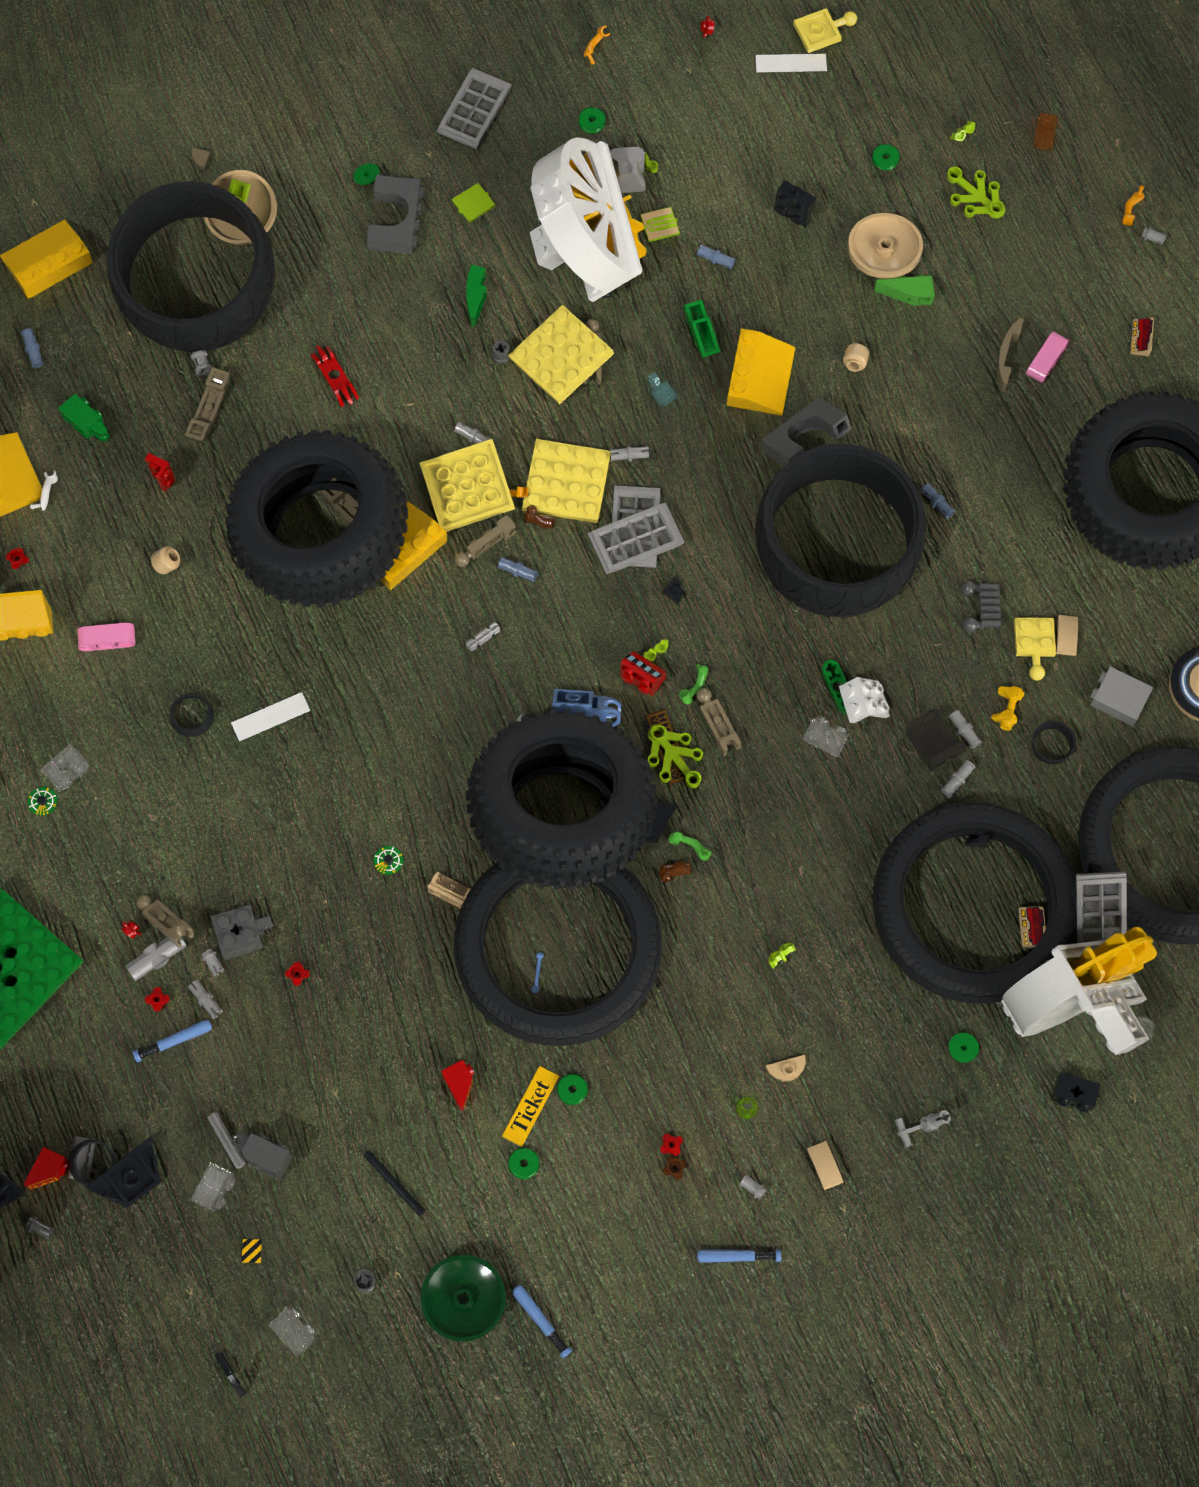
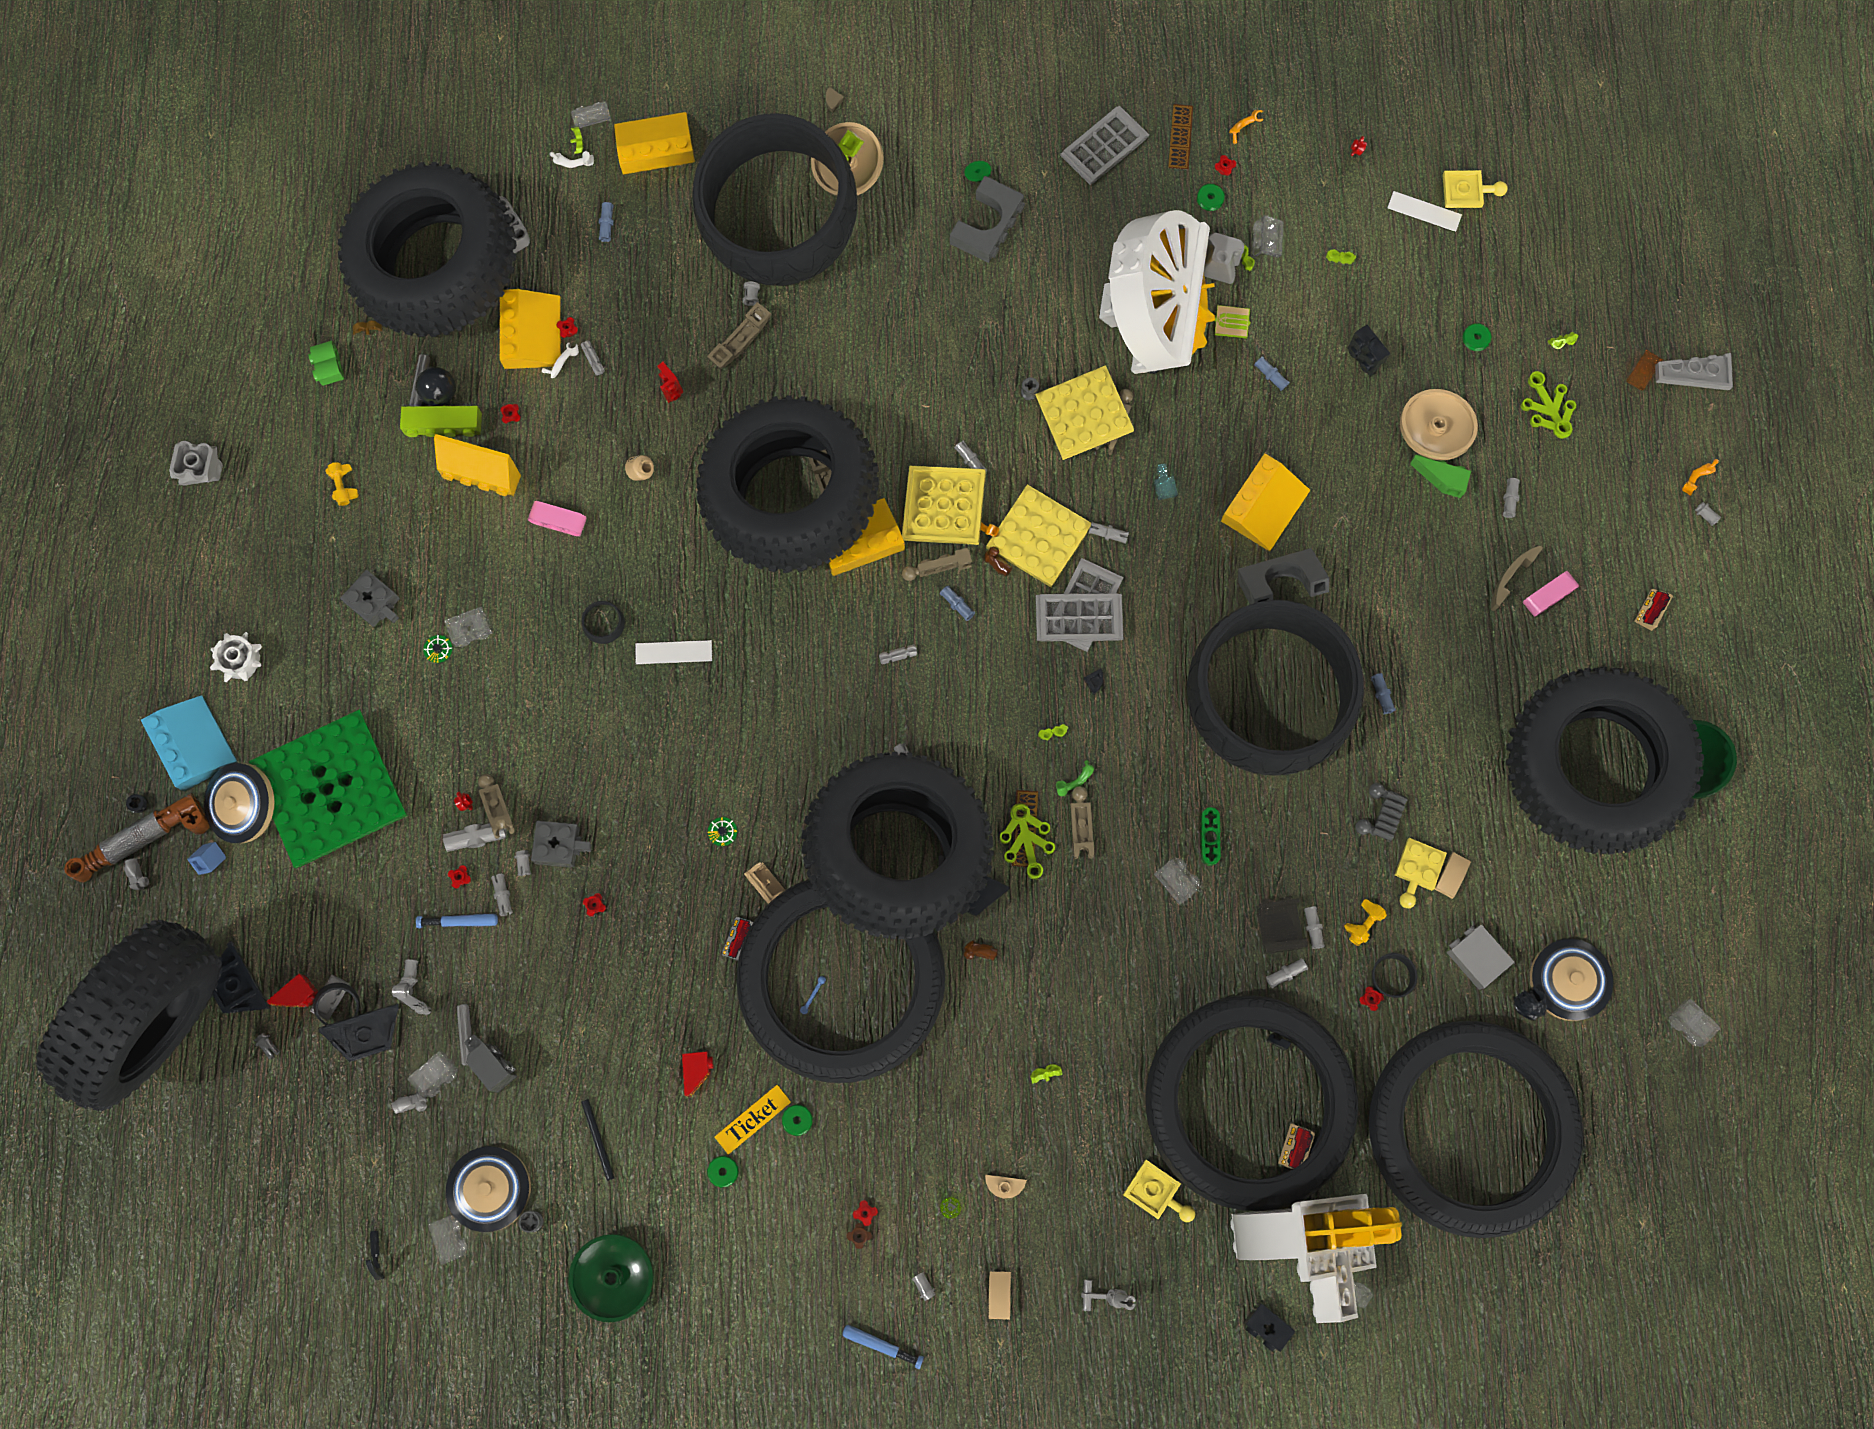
camera: 25 degrees right, 5 degrees up
green hinge [58,393,109,442] -> none
sticker [242,1239,262,1263] -> none
red piece [310,345,359,408] -> none
lime piece [452,183,496,223] -> none
green slope [466,264,487,327] -> none
medium blue piece [512,1285,572,1359] -> none
medium blue brick [552,689,621,727] -> none
red slope [620,651,666,697] -> none
bright green piece [668,832,711,861] -> none
green slope [682,299,720,358] -> none
white bracket [839,677,890,723] -> none
tan head [843,343,869,372] -> none
green piece [948,1033,979,1063] -> none
light grey piece [1076,871,1127,943] -> none
none -> light grey arm [391,1092,427,1114]
none -> light grey pin [392,959,431,1015]
none -> dish [446,1146,531,1232]
none -> red plate [556,317,578,338]
none -> light grey axle [581,340,605,376]
none -> slope [722,917,753,961]
none -> light yellow plate [1123,1160,1195,1222]
none -> sticker [1168,104,1193,170]
none -> red plate [1215,155,1236,176]
none -> clear bracket [1252,215,1283,258]
none -> lime piece [1326,249,1356,264]
none -> red plate [1359,987,1384,1011]
none -> light grey pin [1503,478,1520,518]
none -> black piece [1514,986,1548,1021]
none -> light grey wing [1655,353,1733,390]

